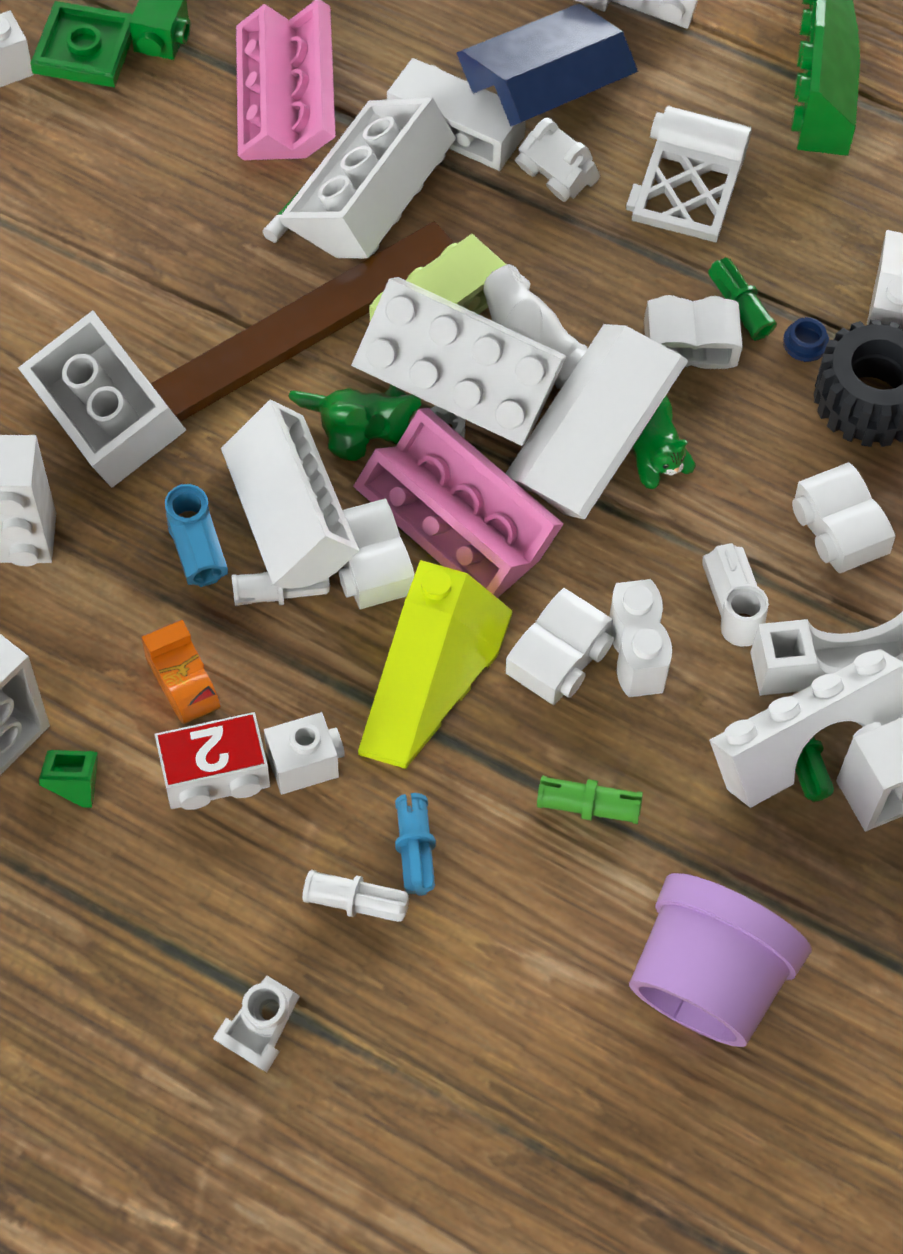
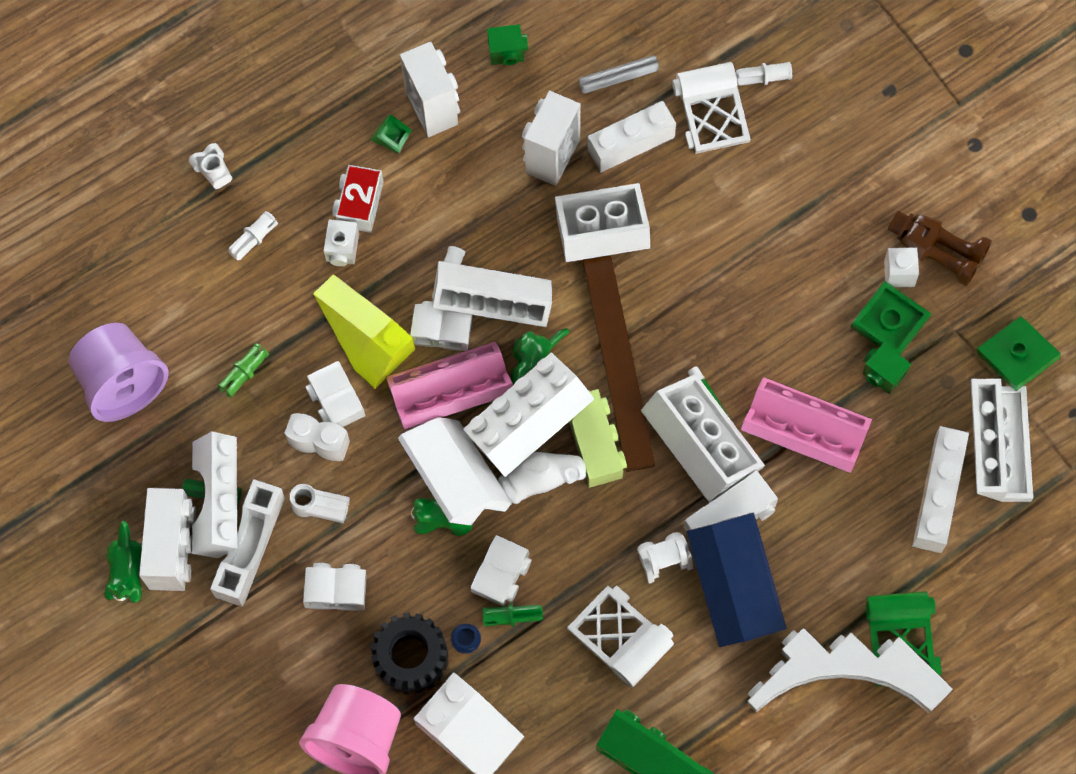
camera: 120 degrees right, 10 degrees up
orange leg [141,619,220,724] -> none
dark azure piece [165,484,228,587] -> none
dark azure axle [395,793,436,896] -> none

